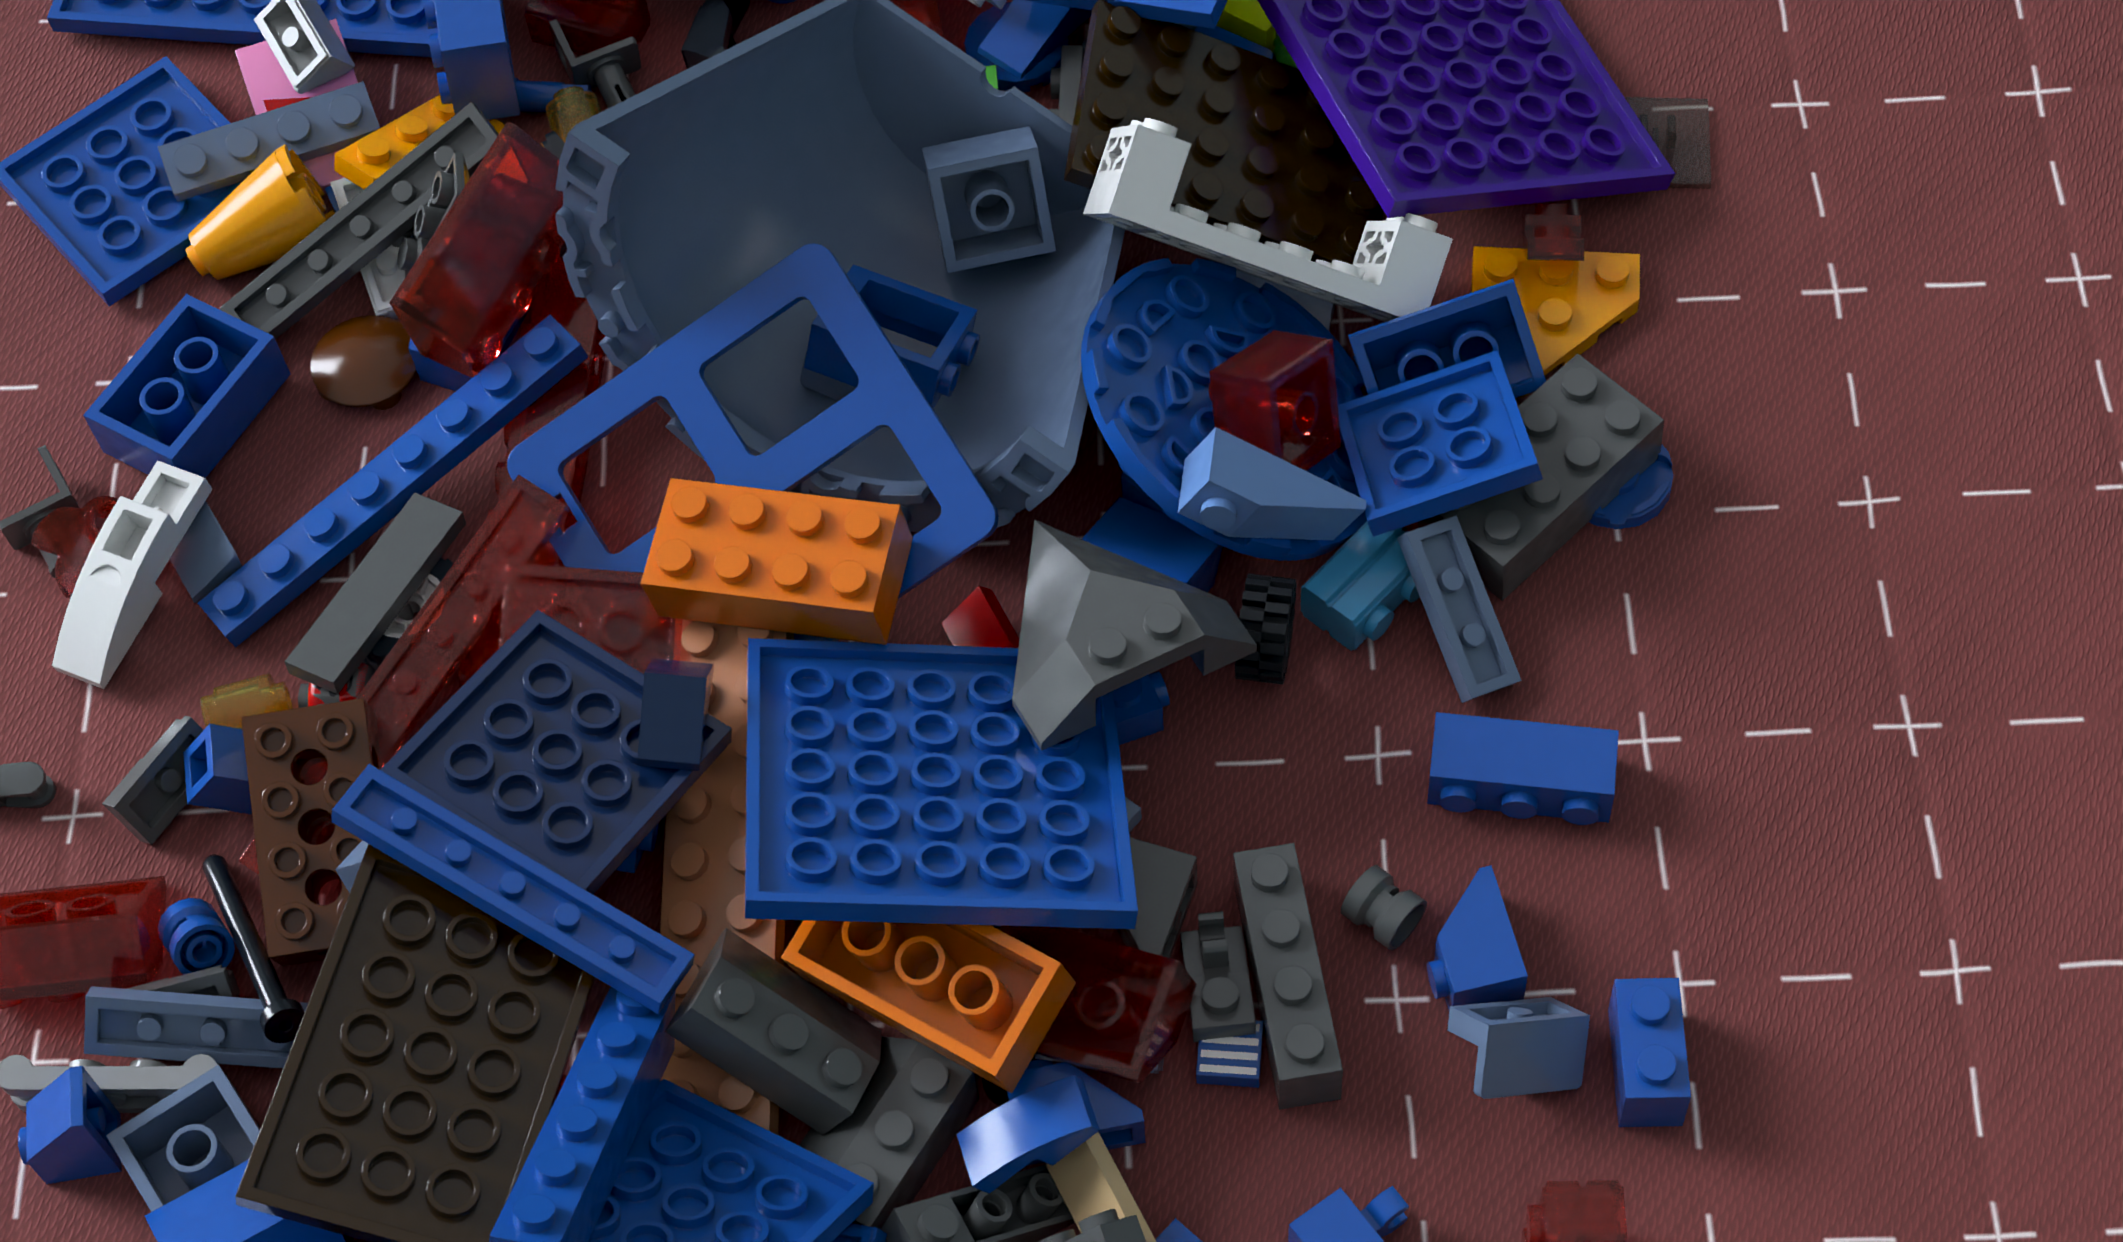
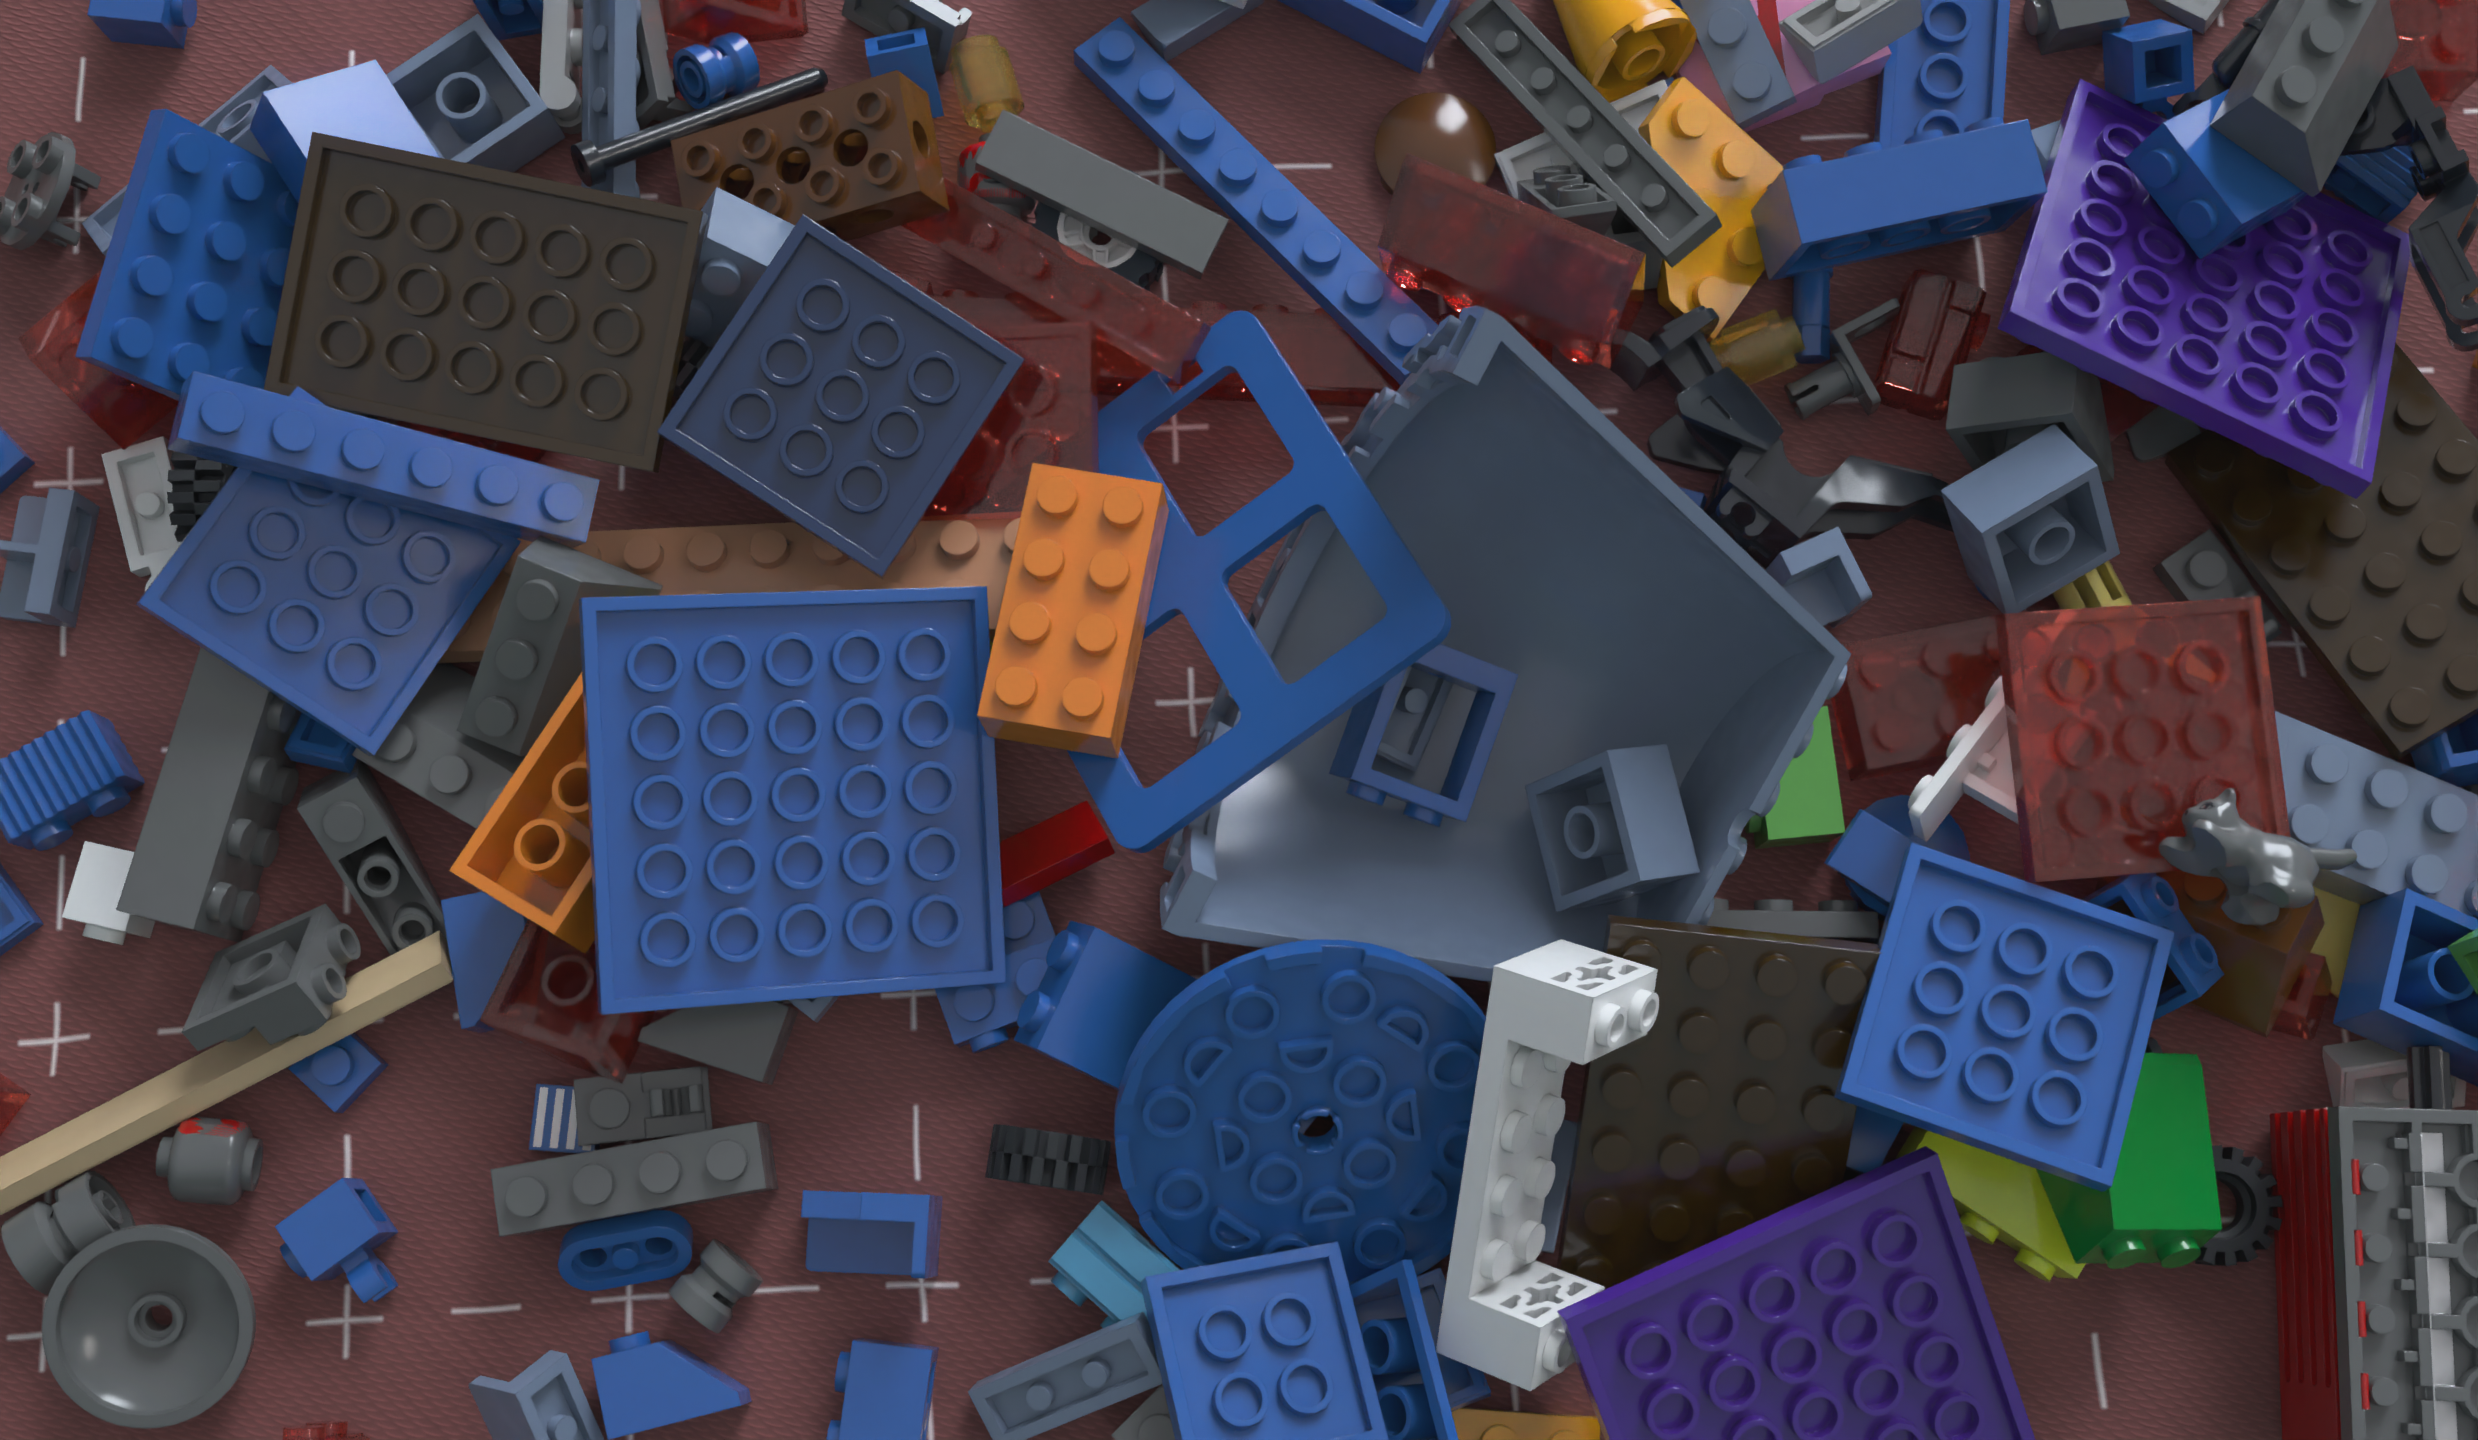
camera: 80 degrees right, 20 degrees up
blue plate [332,764,695,1014] -> none
dark blue slope [637,658,714,771] -> none
blue slope [956,1075,1100,1194] -> none
dark grey wedge [1012,519,1257,751] -> none
medium blue slope [1177,427,1367,540] -> none
clear red slope [1209,330,1341,471] -> none
none -> blue plate [558,1210,693,1291]
none -> blue panel [801,1190,943,1279]

